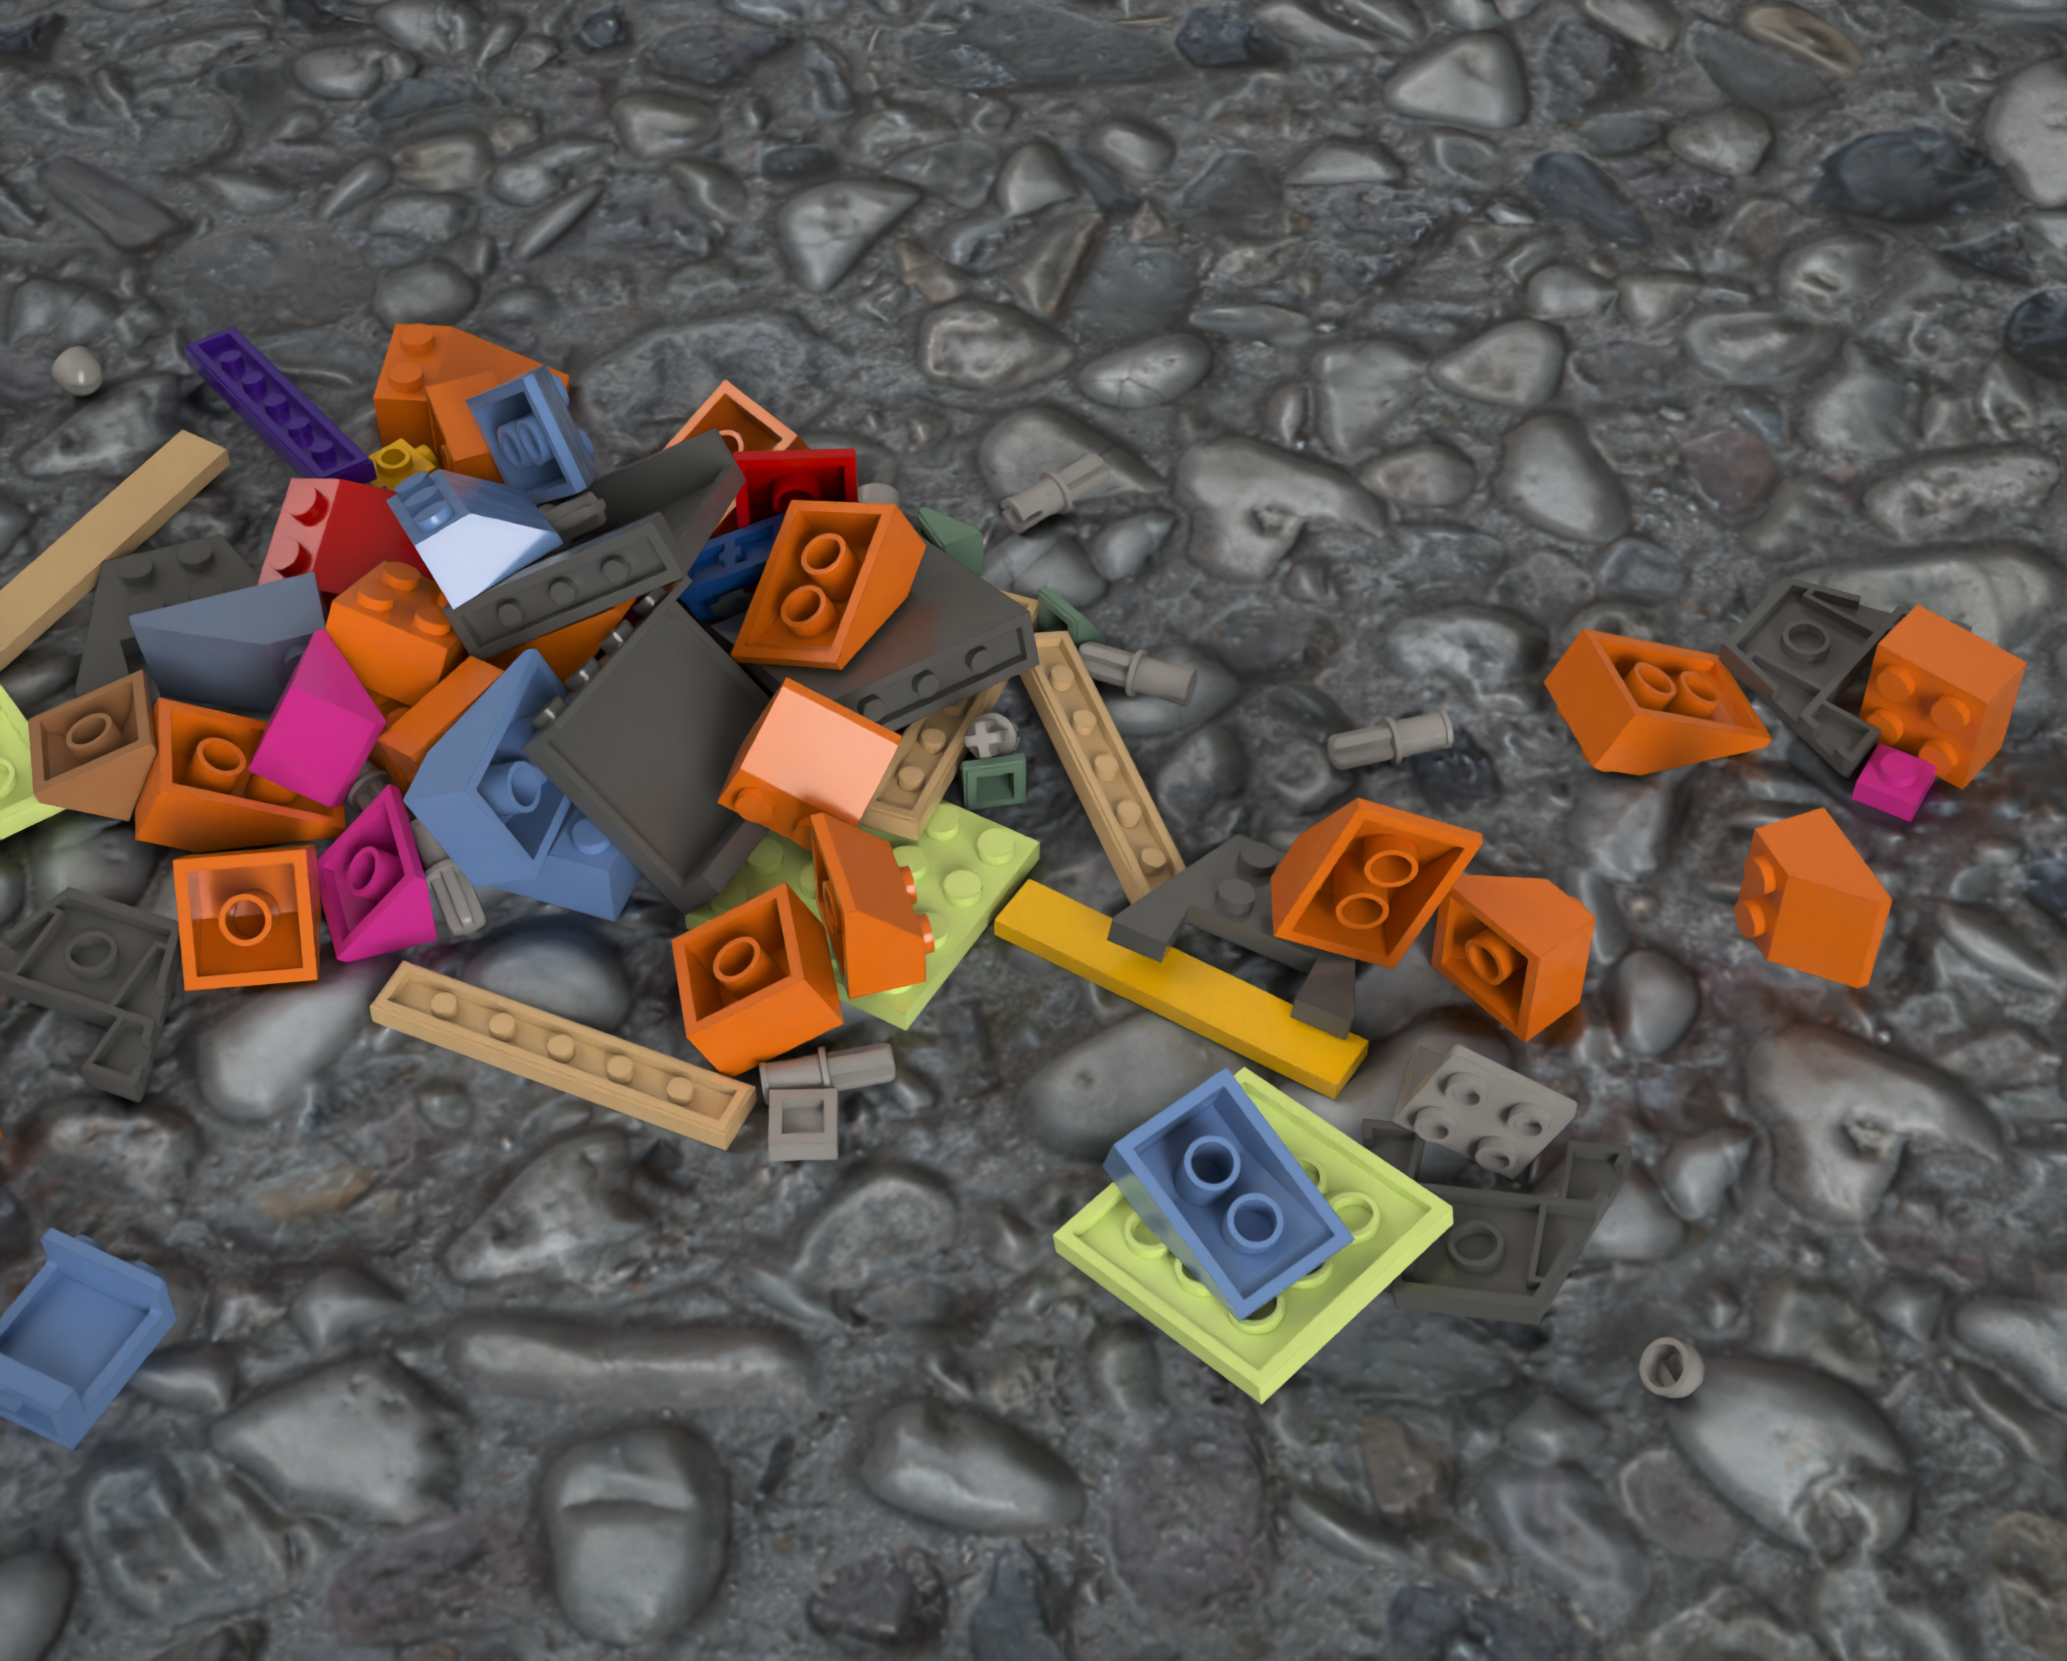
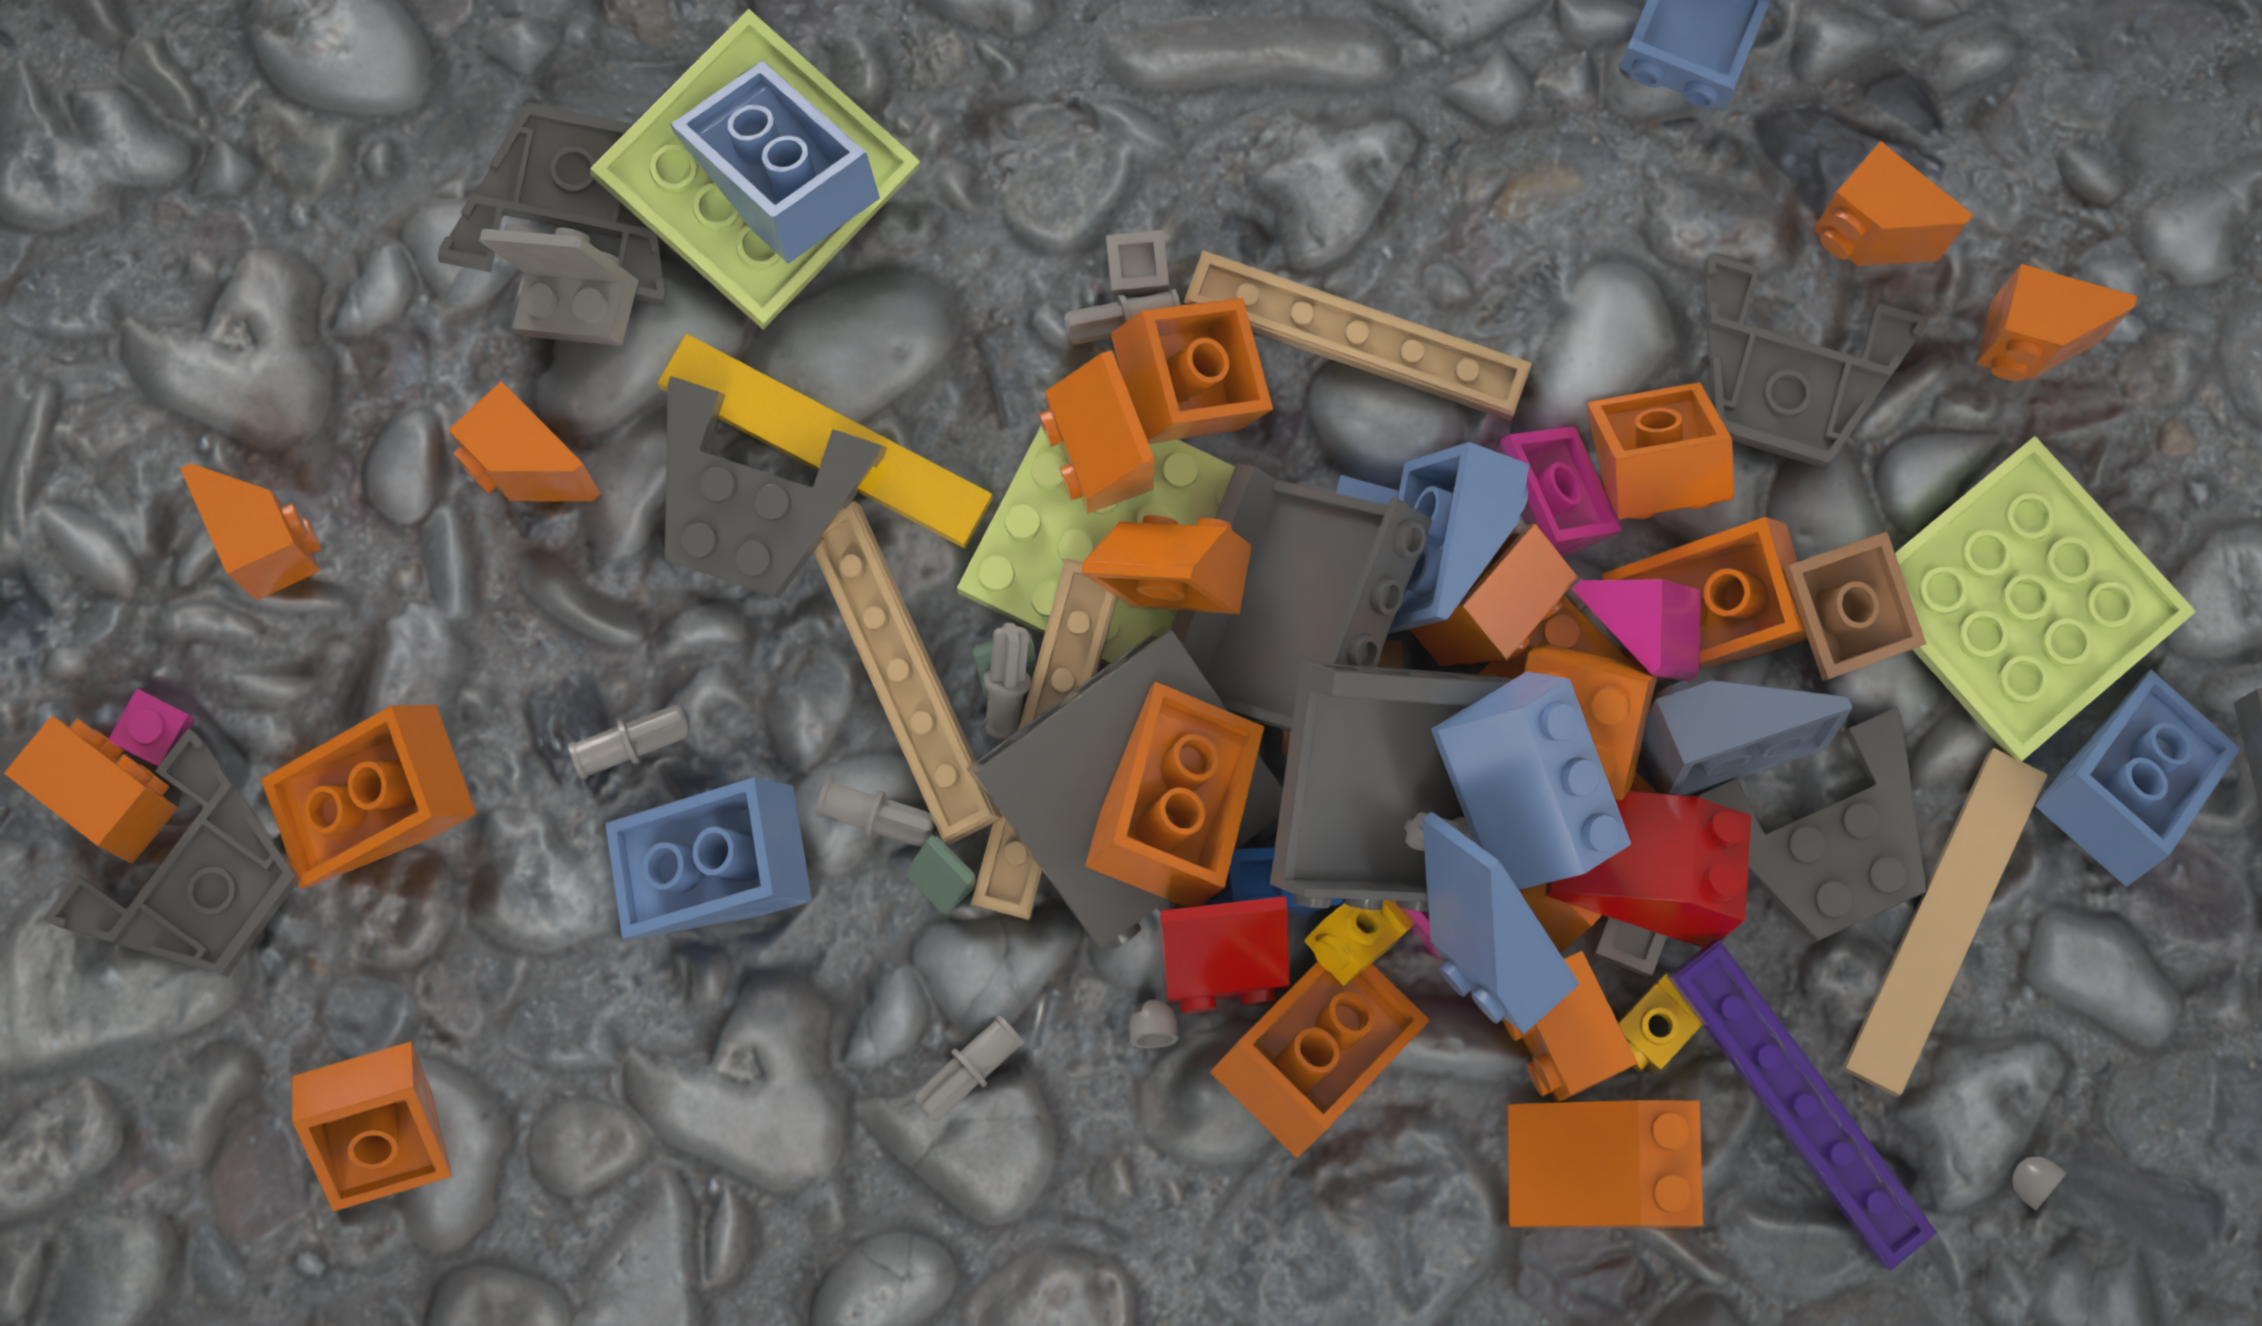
camera: 175 degrees right, 30 degrees up
sand green slope [916,507,984,576] -> none
orange slope [1271,798,1483,969] -> none
light grey hinge [1639,1337,1705,1398] -> none
none -> orange slope [292,1041,452,1212]
none -> medium blue slope [605,777,812,940]

